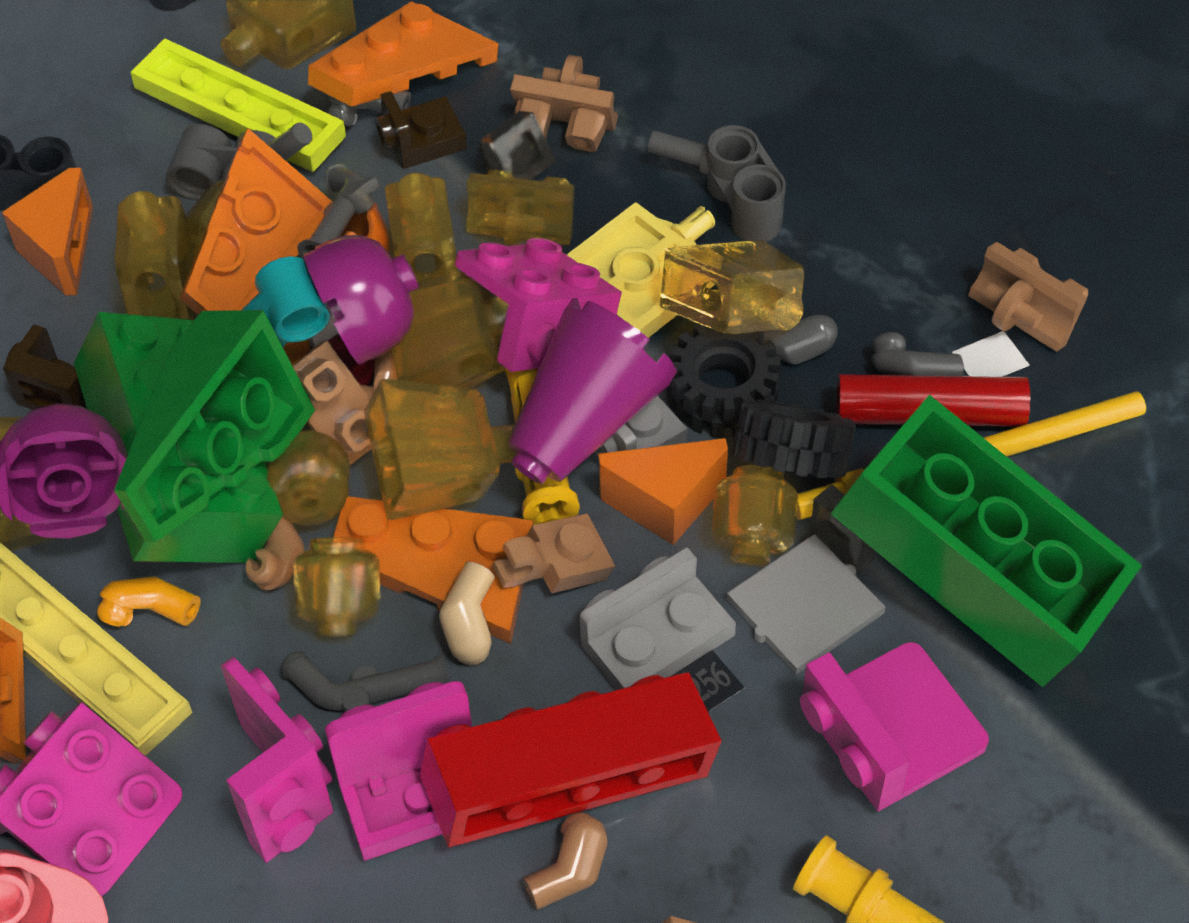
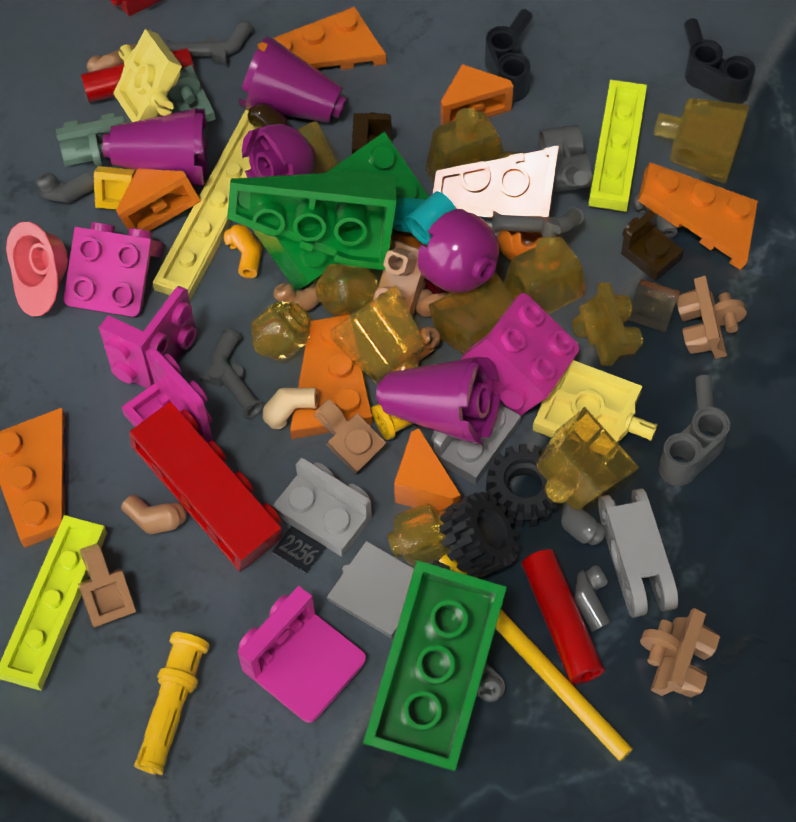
camera: 70 degrees right, 5 degrees up
white sticker [952,331,1029,377] -> none
none -> light grey piece [598,488,678,618]

